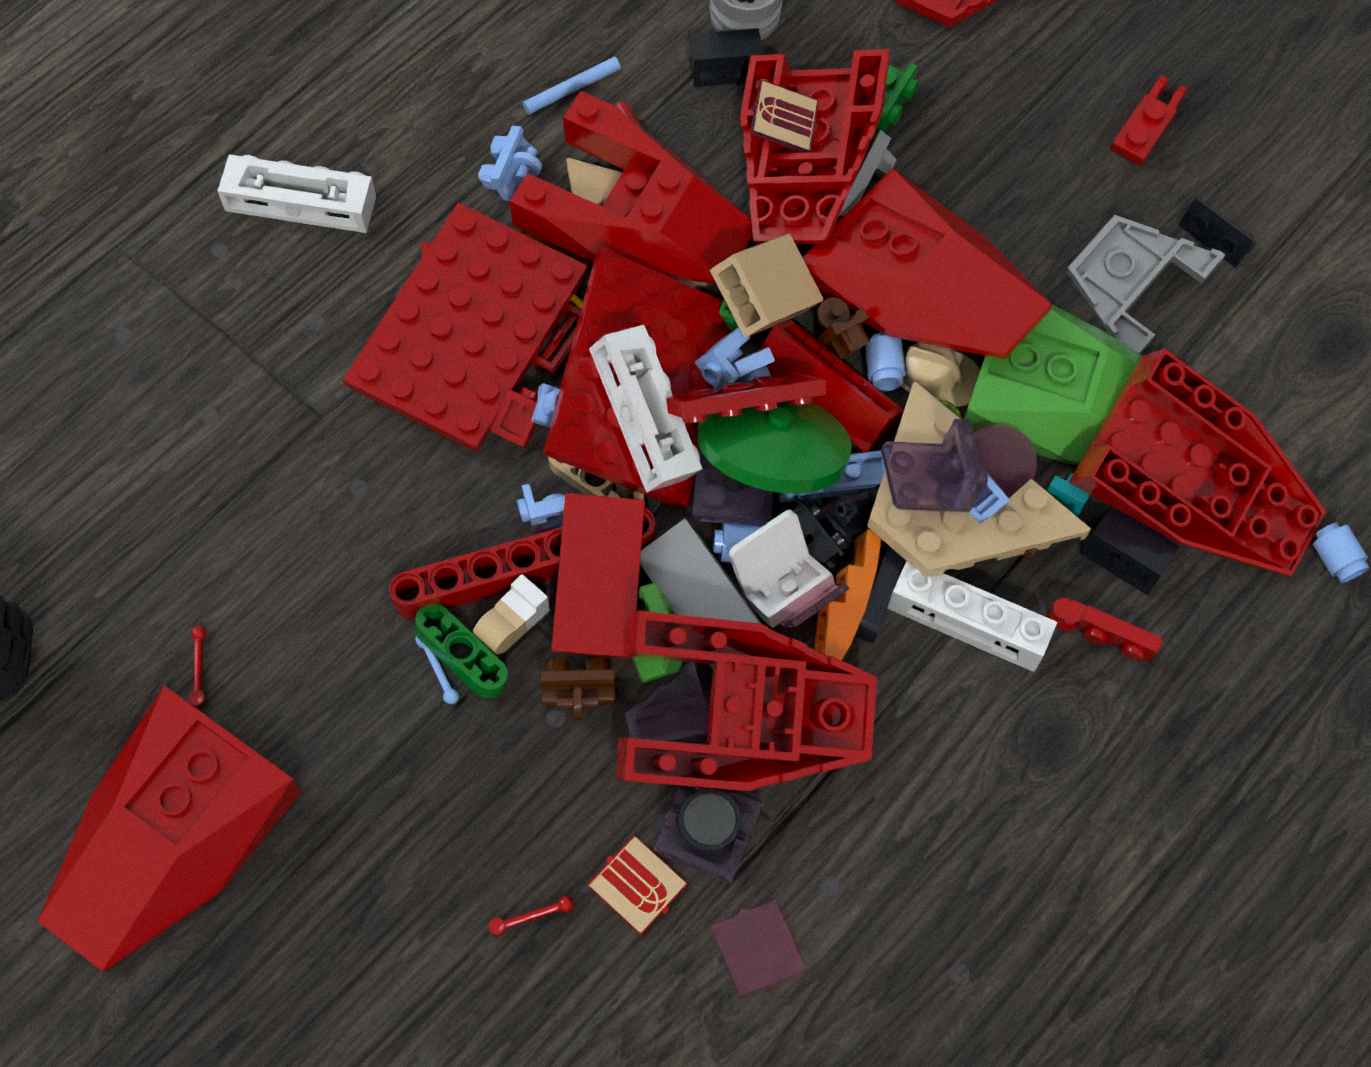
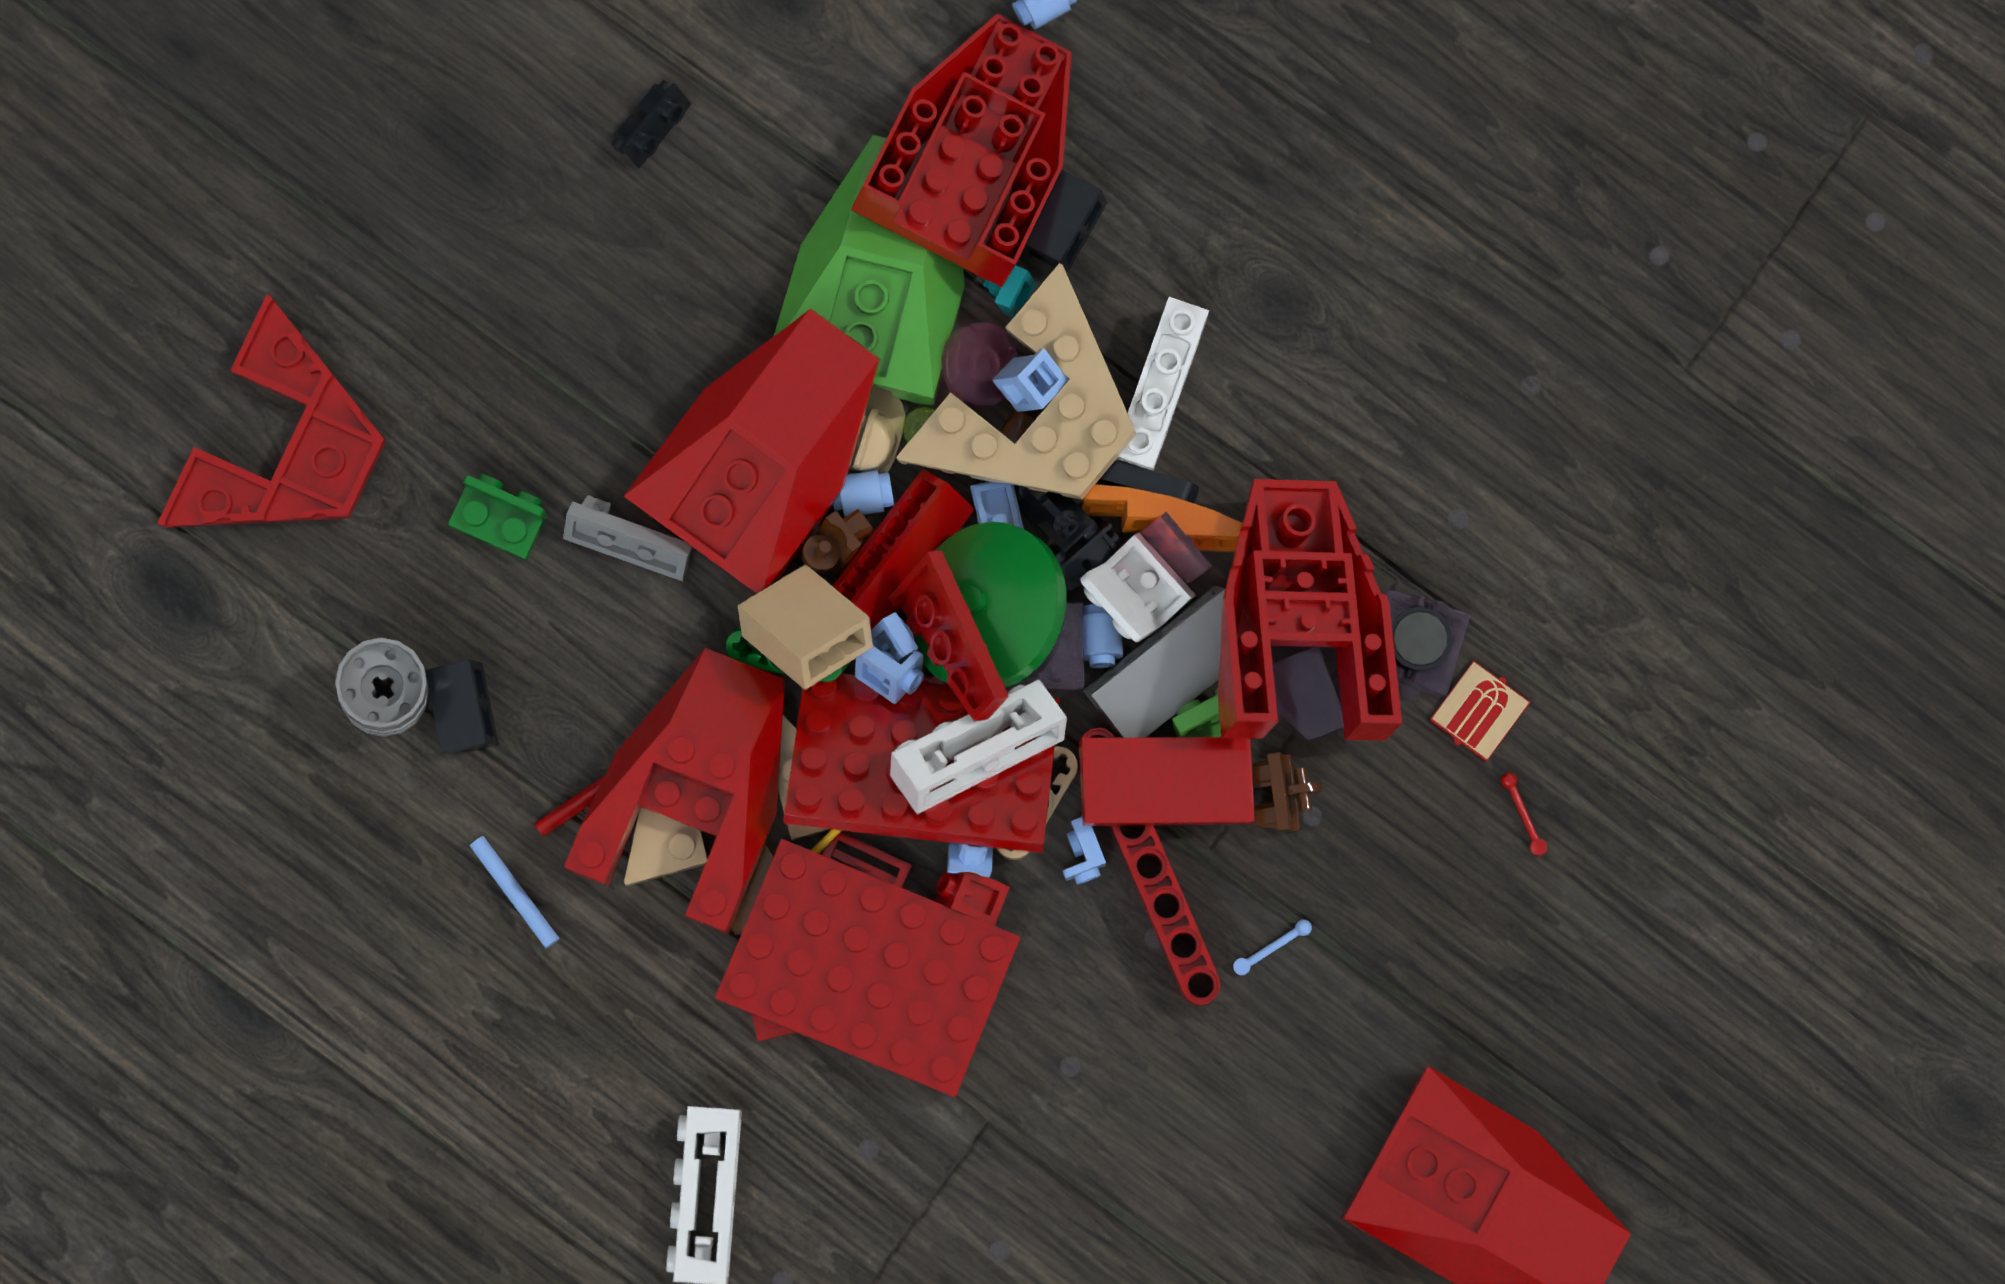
camera: 95 degrees left, 15 degrees up
red hinge [188,625,207,708] -> none
green beam [414,604,508,698] -> none
leg [473,574,550,655] -> none
light blue hips [478,126,542,201] -> none
clear pink piece [711,900,805,997] -> none
red wedge [740,49,891,245] -> none
piece [750,80,819,153] -> none
clear purple bracket [881,419,988,512] -> none
red hinge [1048,597,1163,662] -> none
light grey wing [1067,215,1225,354] -> none
red hinge [1110,75,1188,166] -> none

